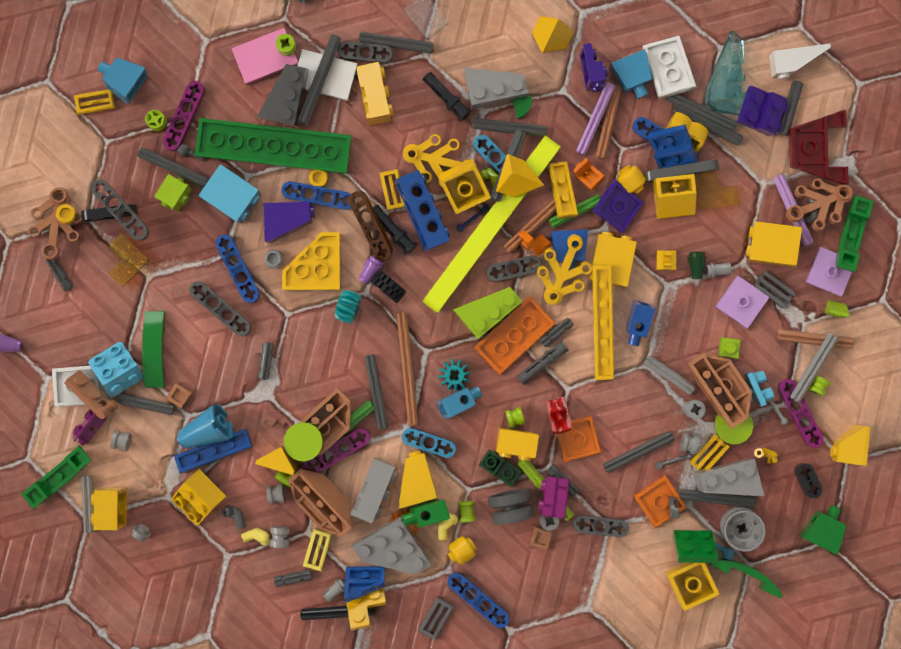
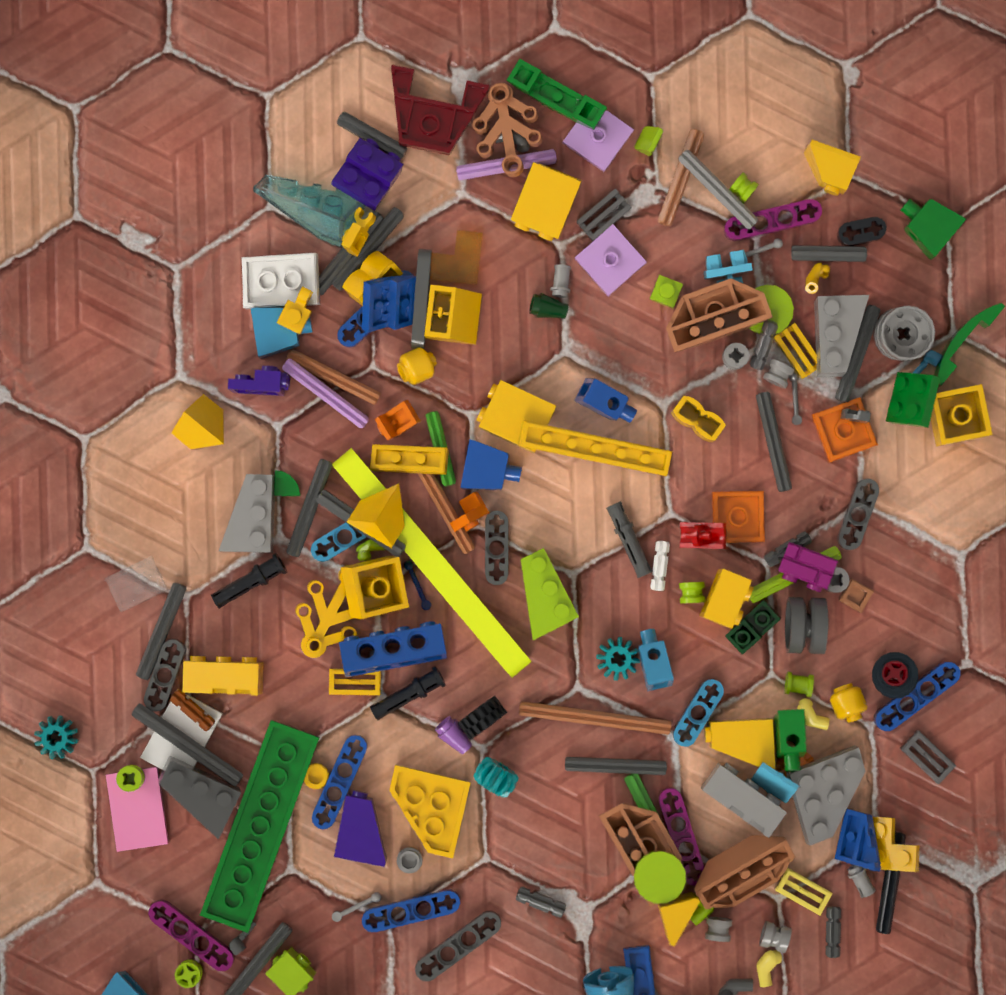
camera: 75 degrees left, 0 degrees up
medium azure brick [198,164,261,224] -> none
reddish brown beam [348,190,393,261] -> none
orange tile [474,296,556,375] -> none
yellow plant [537,234,592,305] -> none
dark grey axle [540,318,574,347] -> none
dark purple plate [592,180,644,233] -> none
light grey axle [645,356,696,395] -> none
yellow tile [656,250,676,270] -> none
white slope [769,44,831,80] -> none
none -> dark orange axle [170,689,215,732]
none -> yellow plate [277,286,313,335]
none -> light grey hinge [332,892,381,922]
none -> yellow plate [341,207,376,257]
none -> white axle [650,541,670,591]
none -> yellow brick [671,396,726,442]
none -> flat silver axle [750,320,778,370]
none -> medium azure piece [751,762,799,803]
none -> dark grey axle [791,245,867,262]
none -> black wheel [872,652,919,698]

